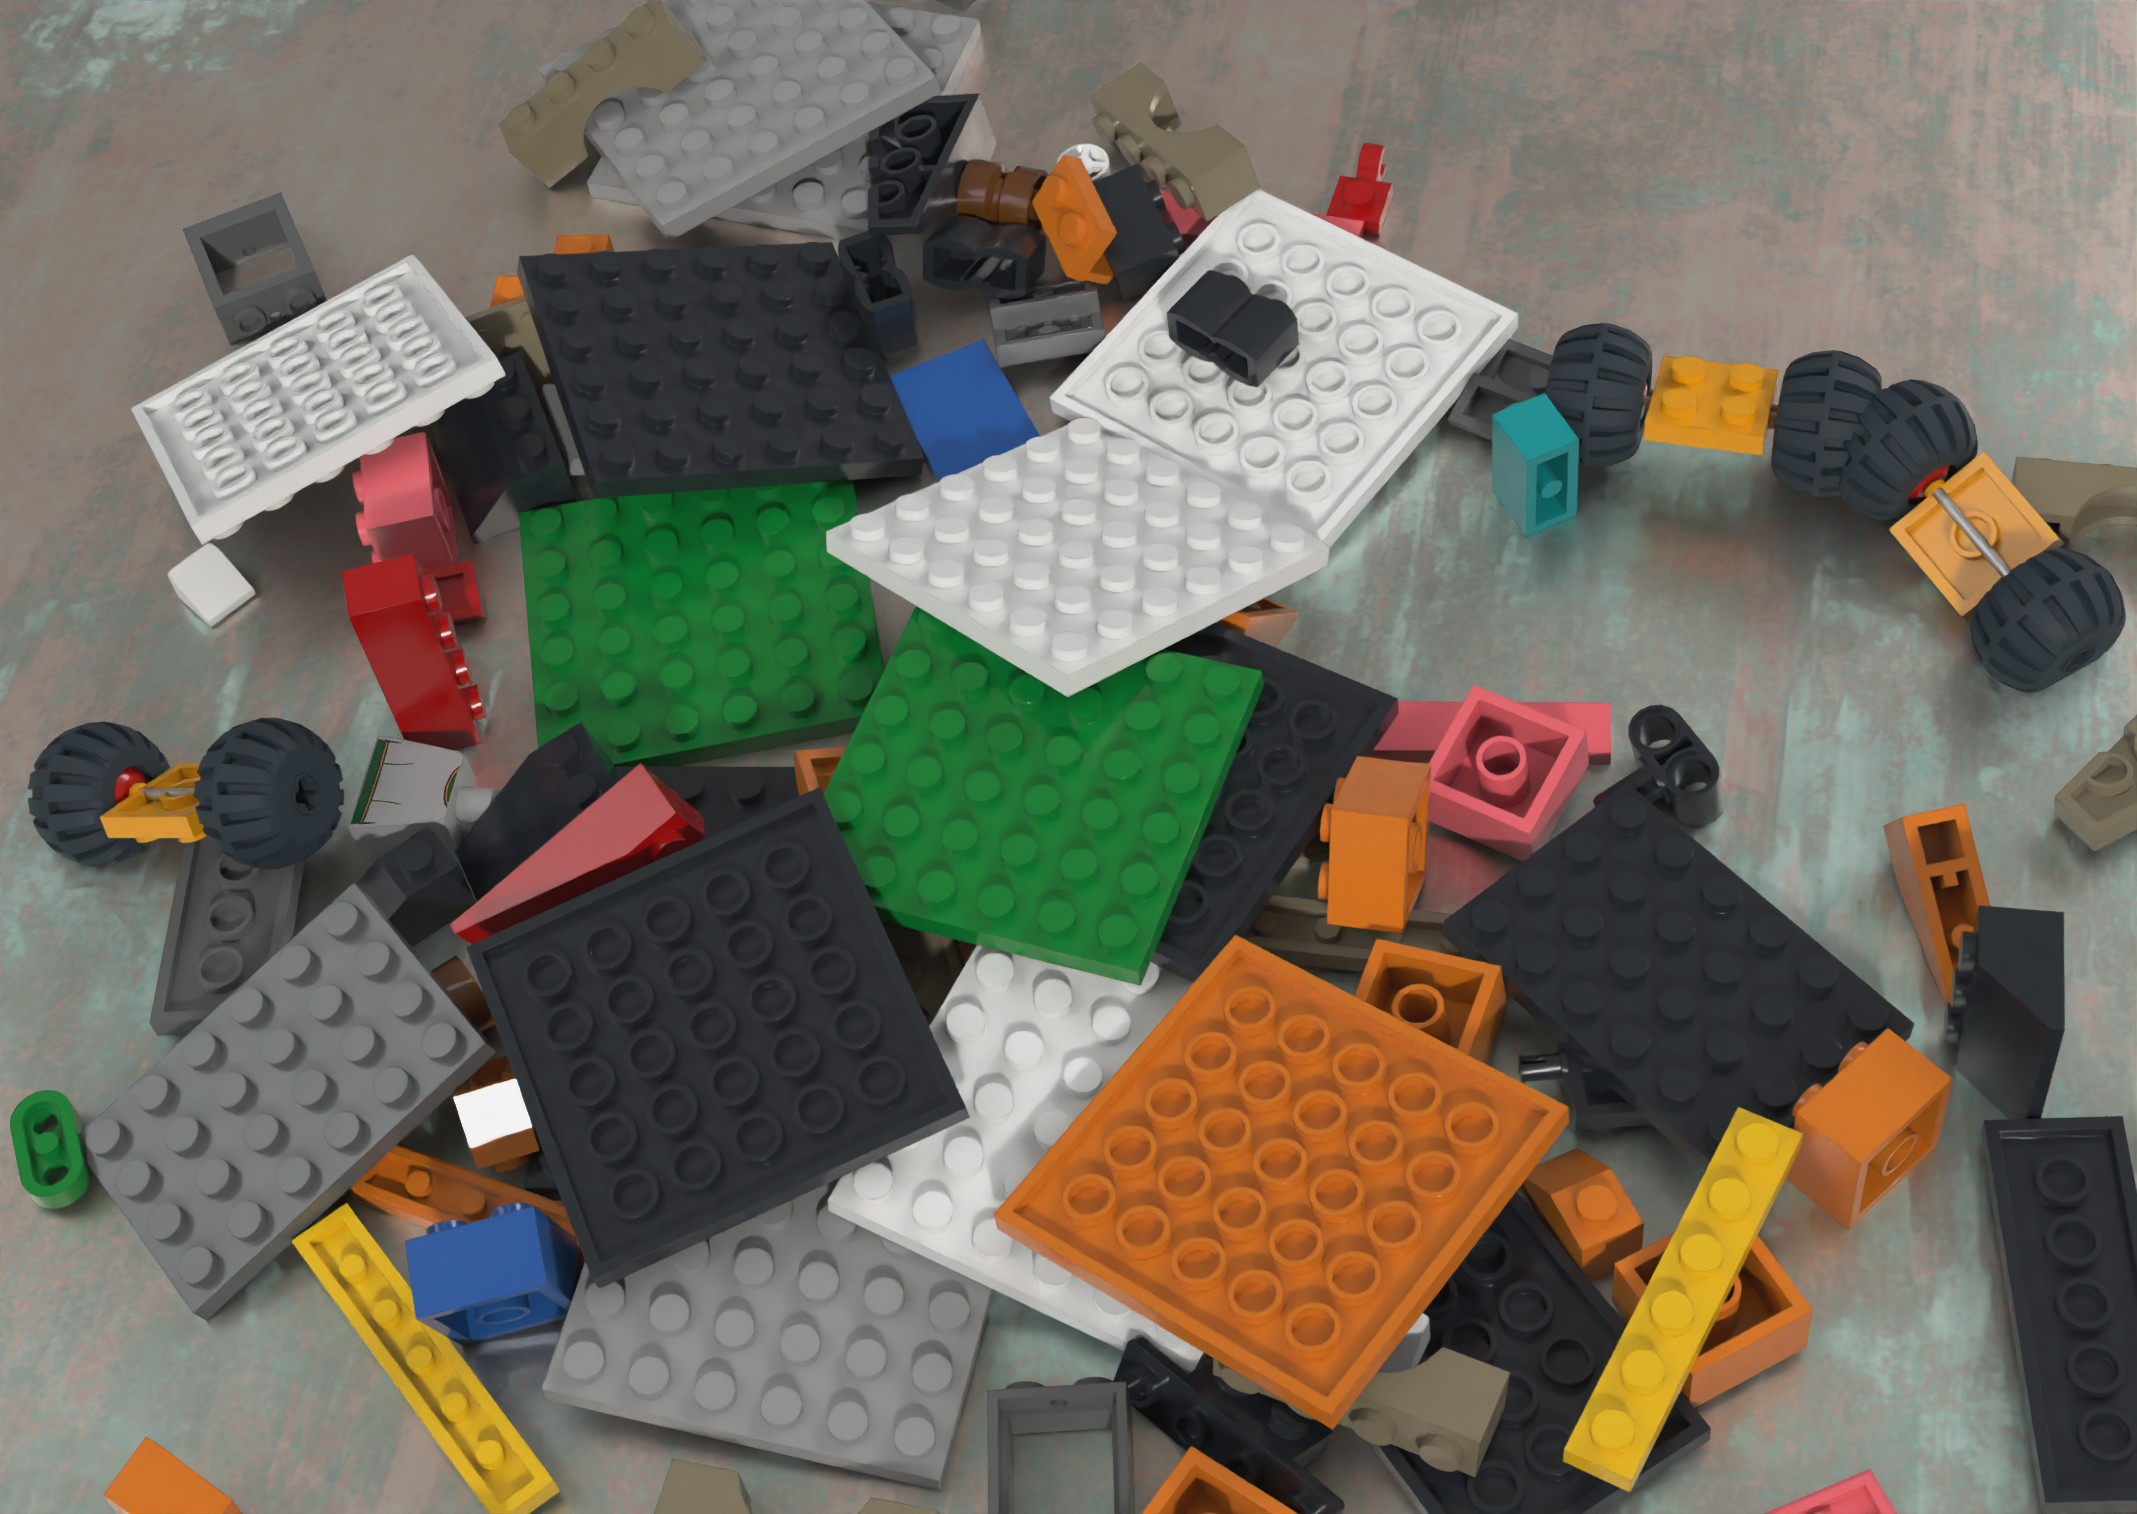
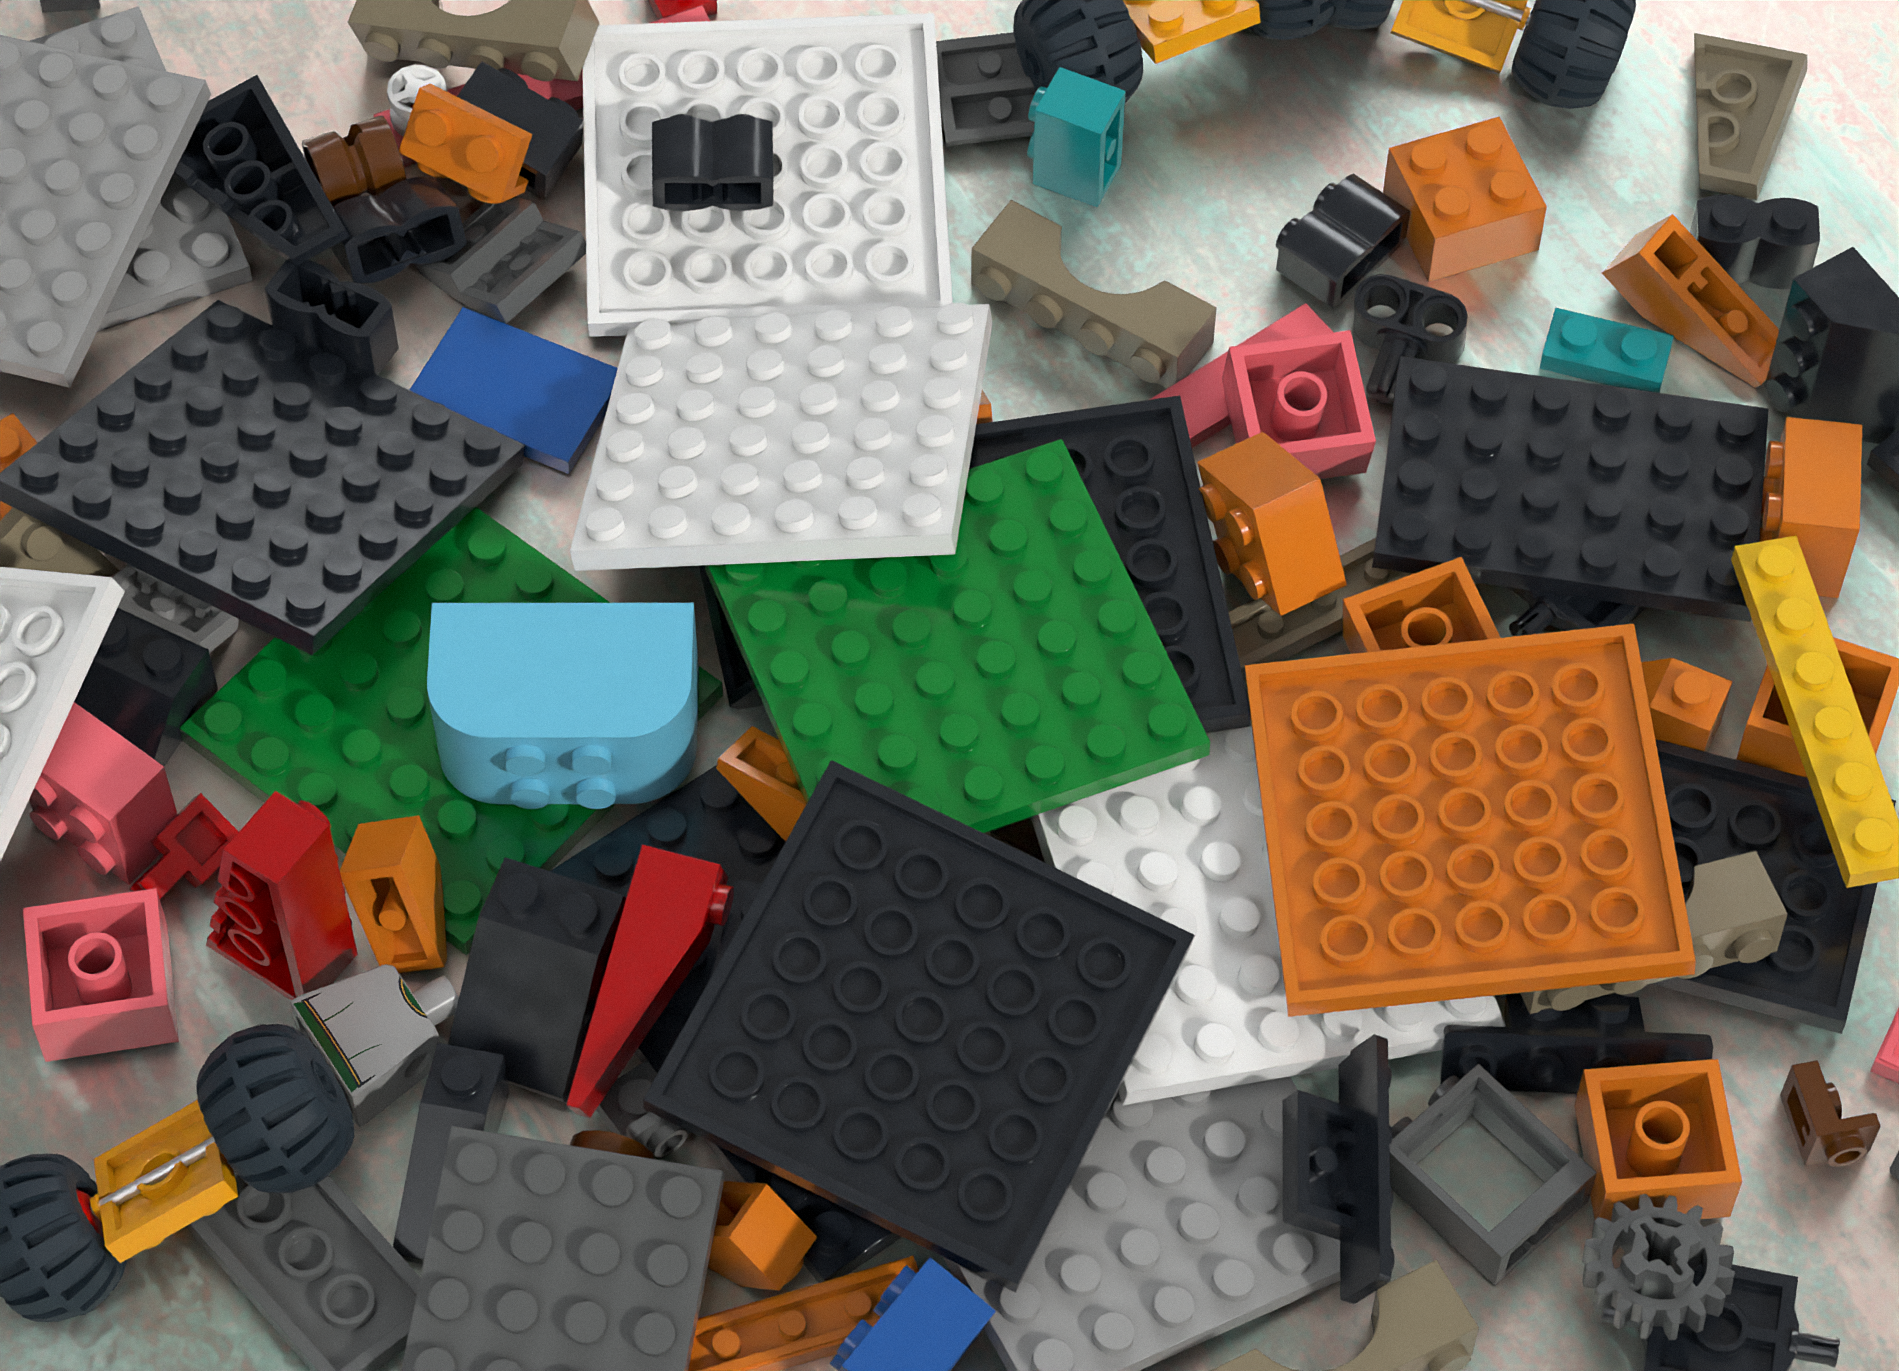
camera: 50 degrees left, 5 degrees up
none -> coral brick [23,888,179,1062]
none -> orange slope [339,815,447,973]
none -> medium azure brick [427,603,699,809]
none -> dark tan arch [971,200,1217,388]
none -> black brick [1276,173,1411,308]
none -> black bracket [1282,1034,1395,1304]
none -> orange brick [1383,116,1547,282]
none -> teal plate [1539,307,1674,393]
none -> black brick [1690,195,1820,289]

